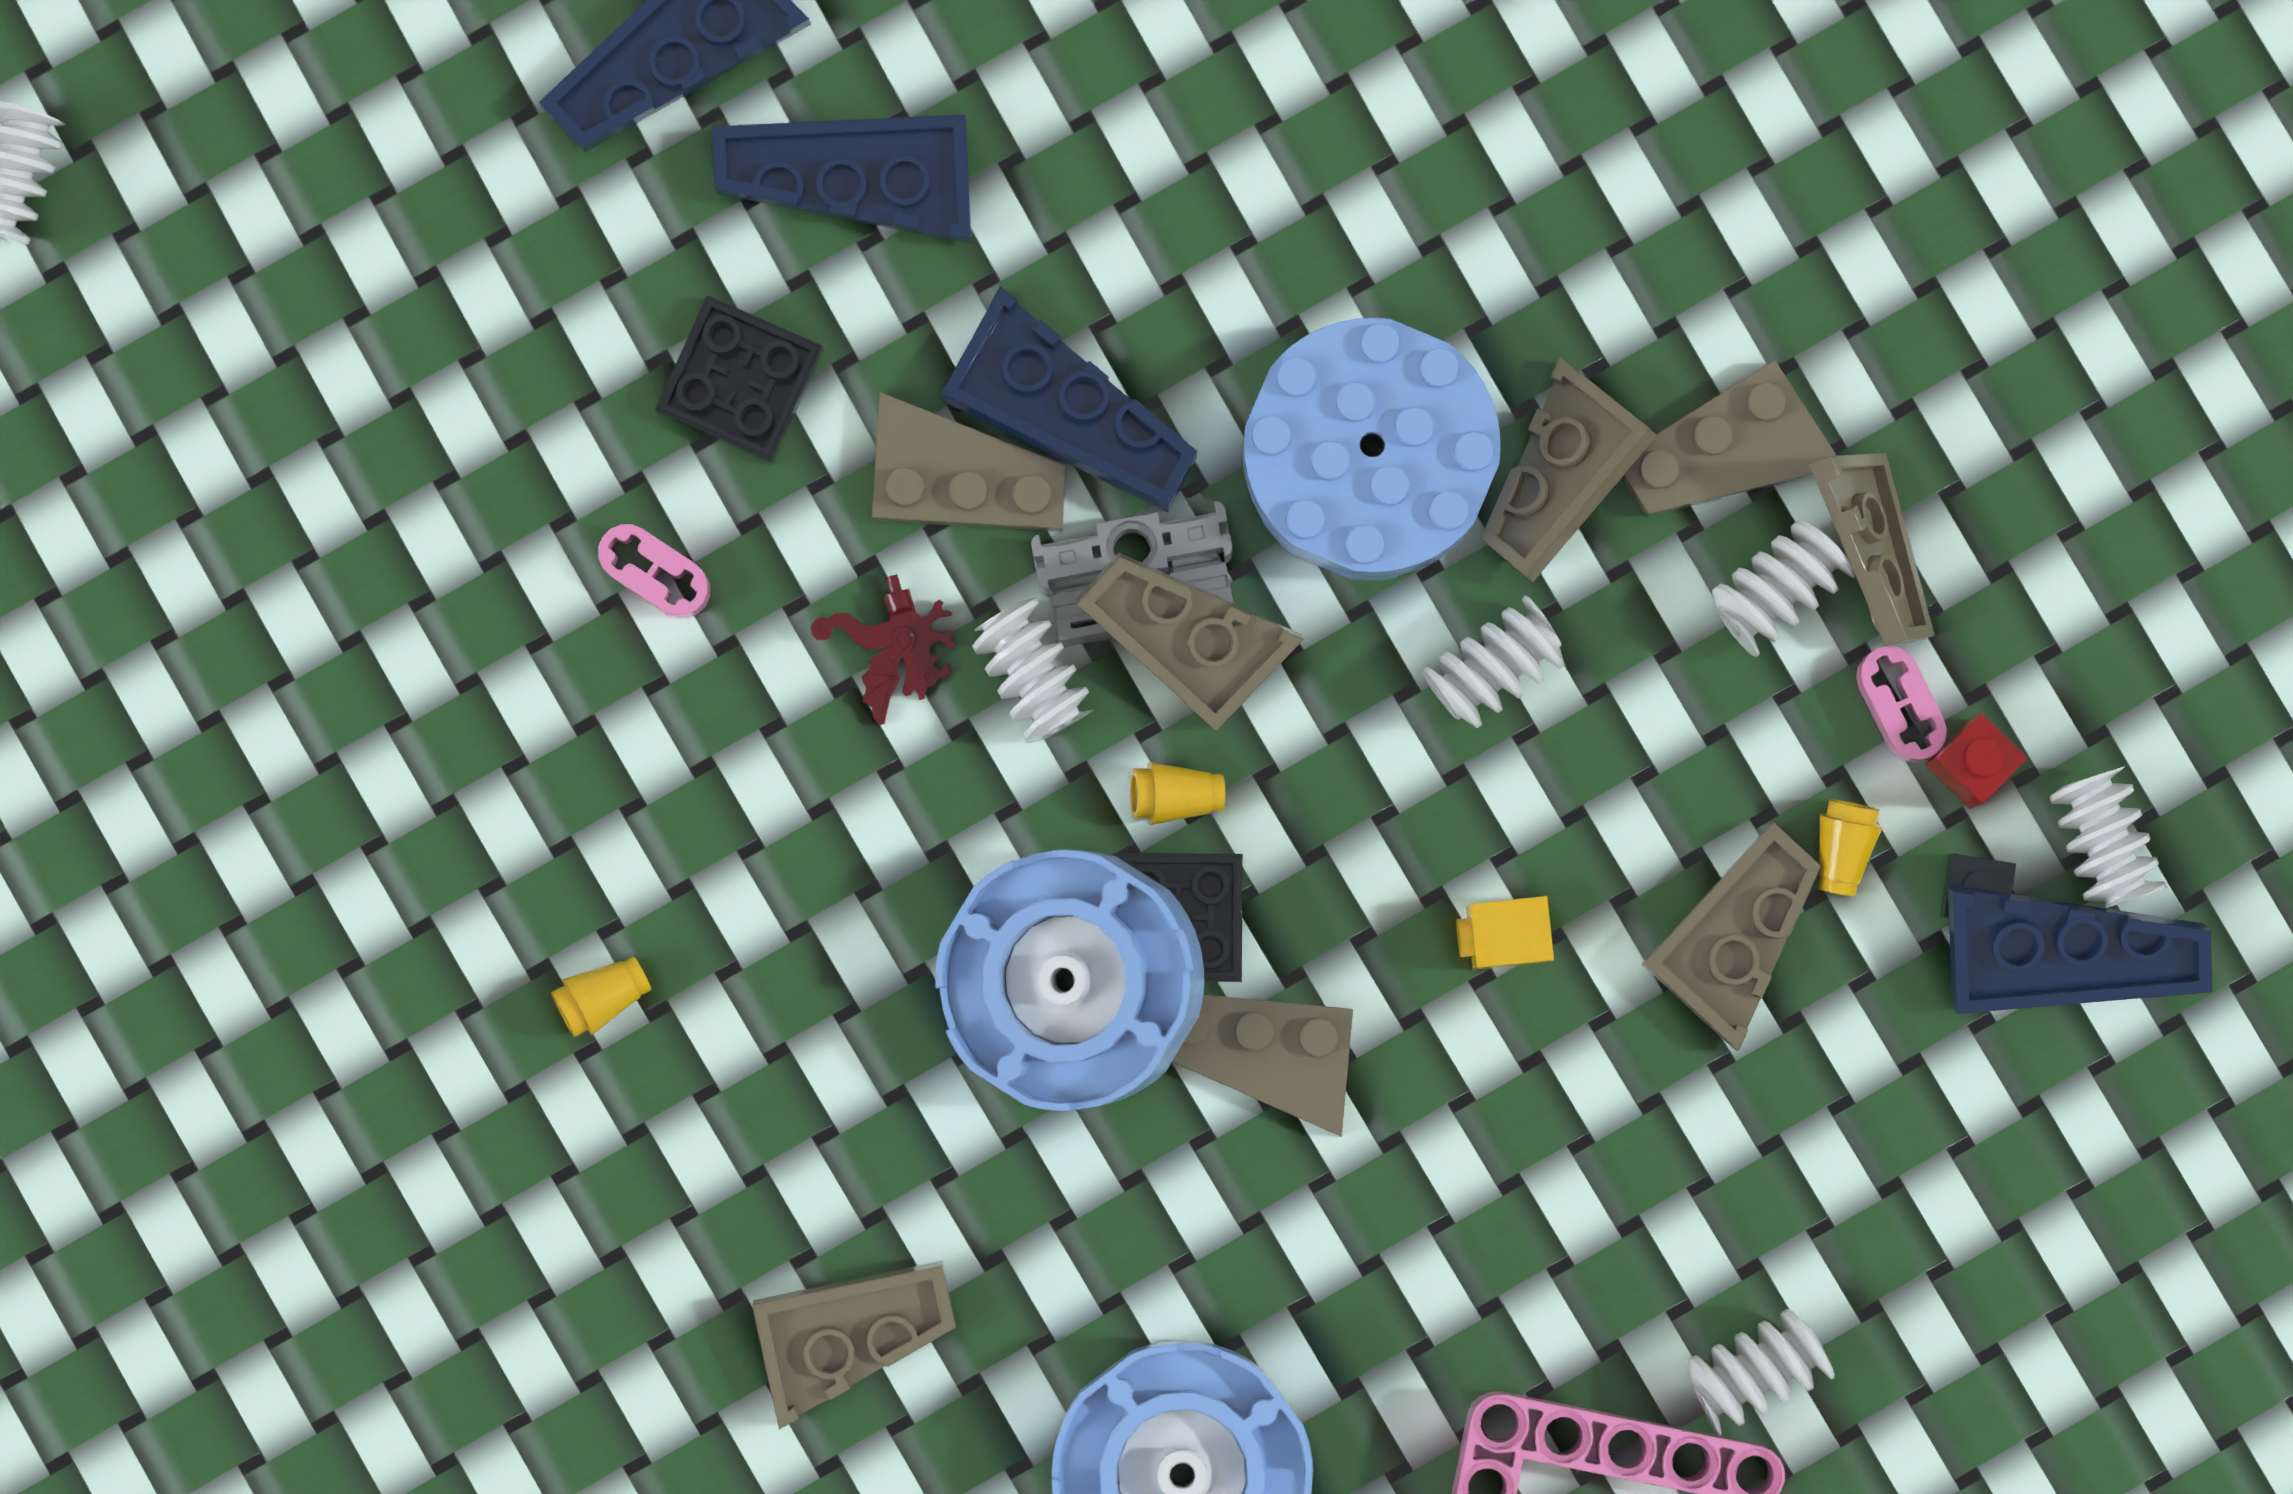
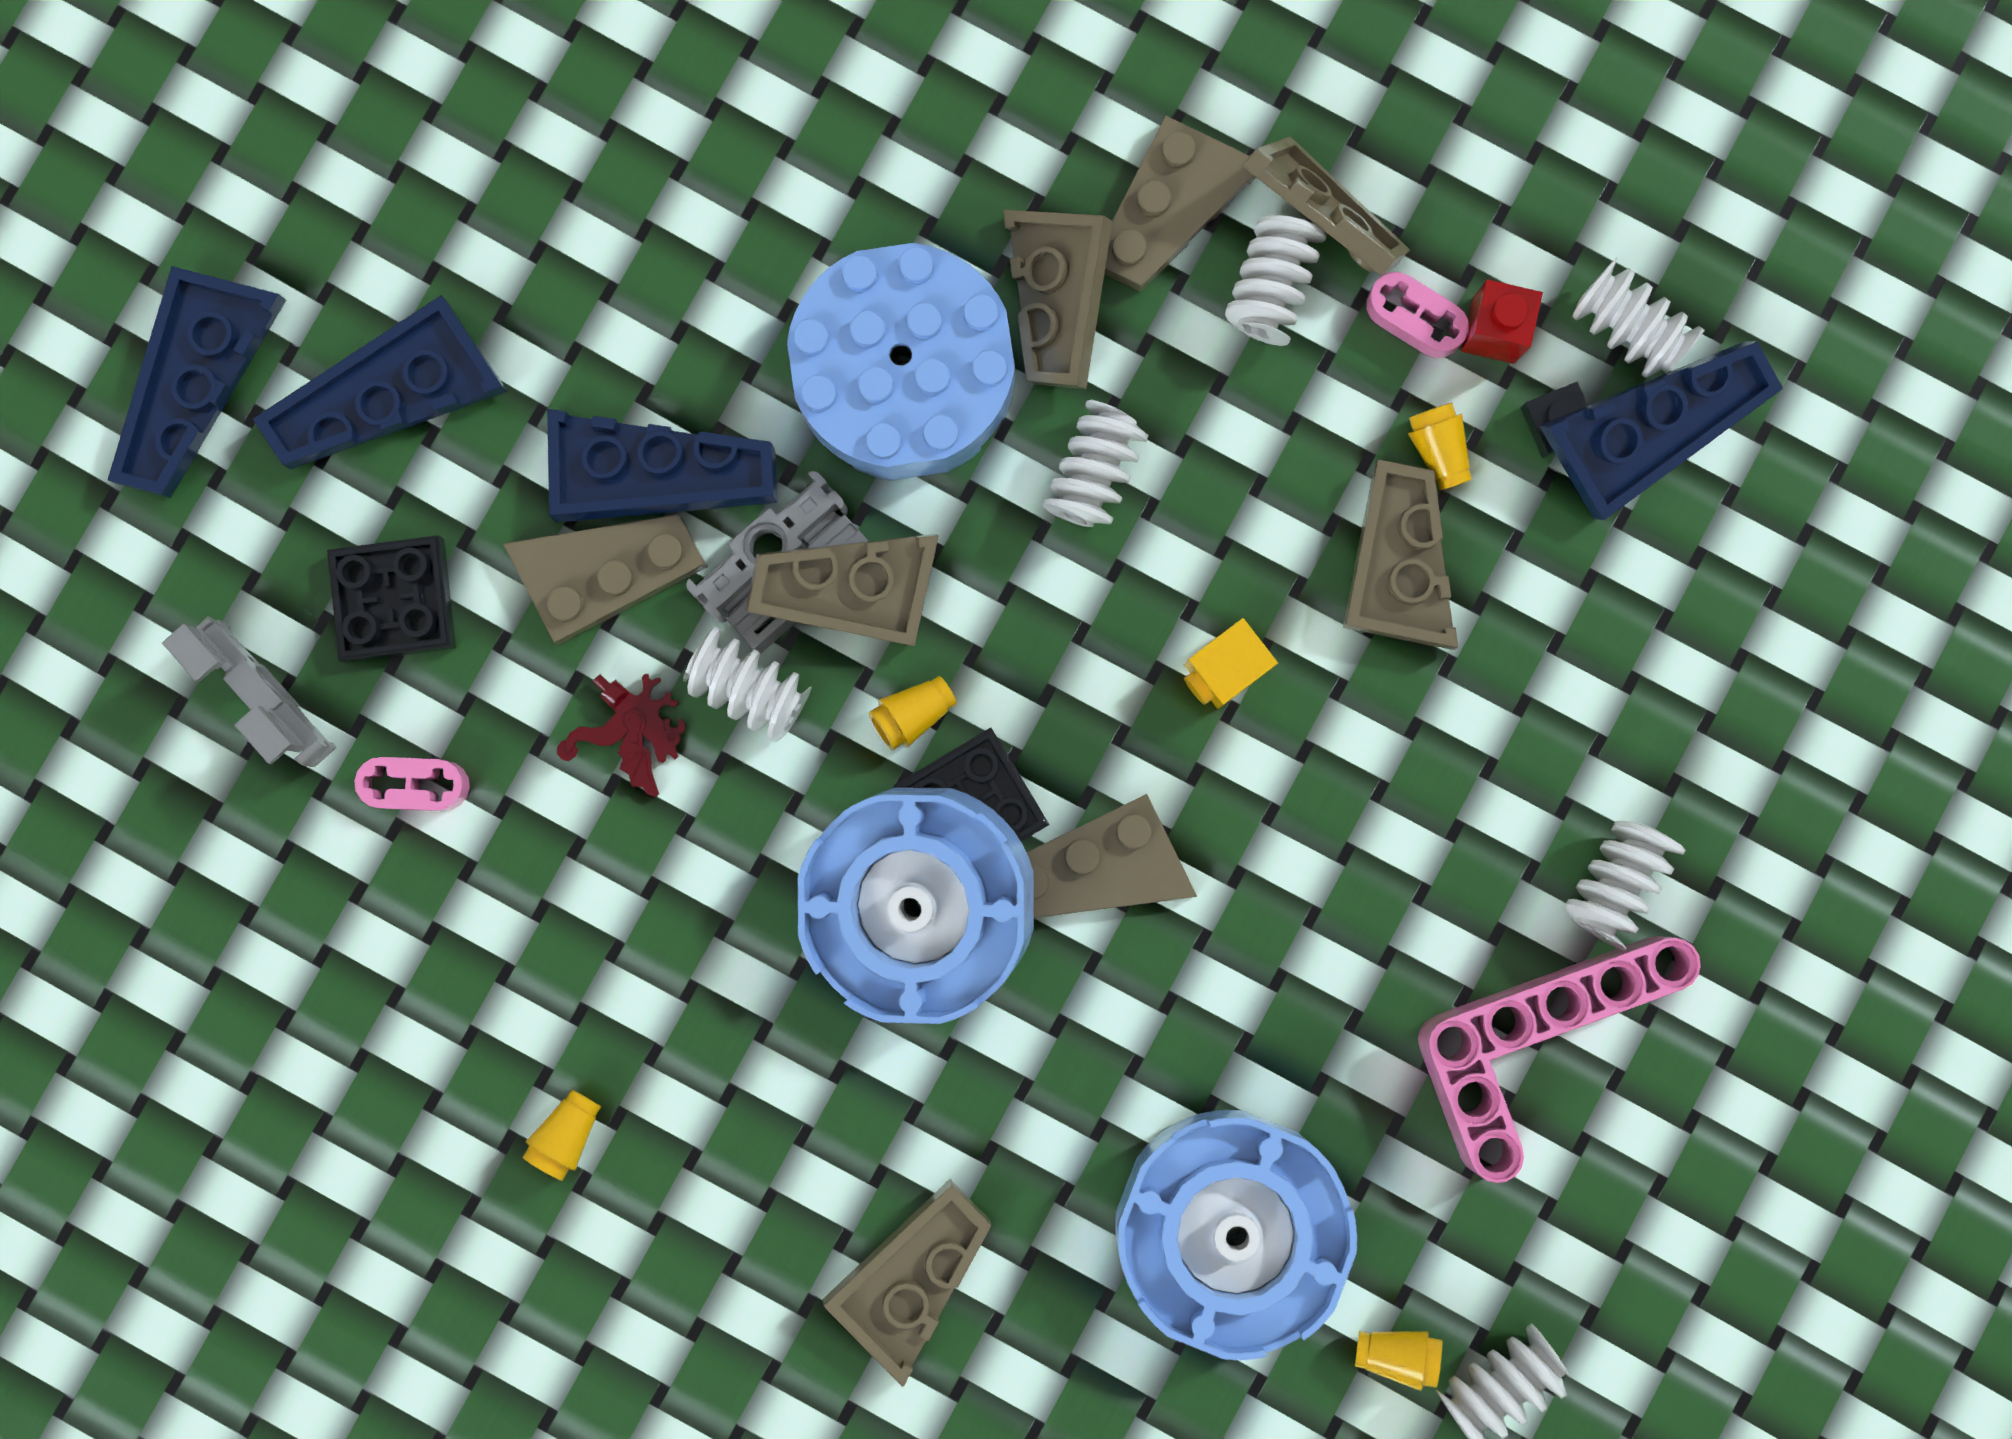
camera: 25 degrees left, 0 degrees up
none -> light grey piece [162,616,336,767]

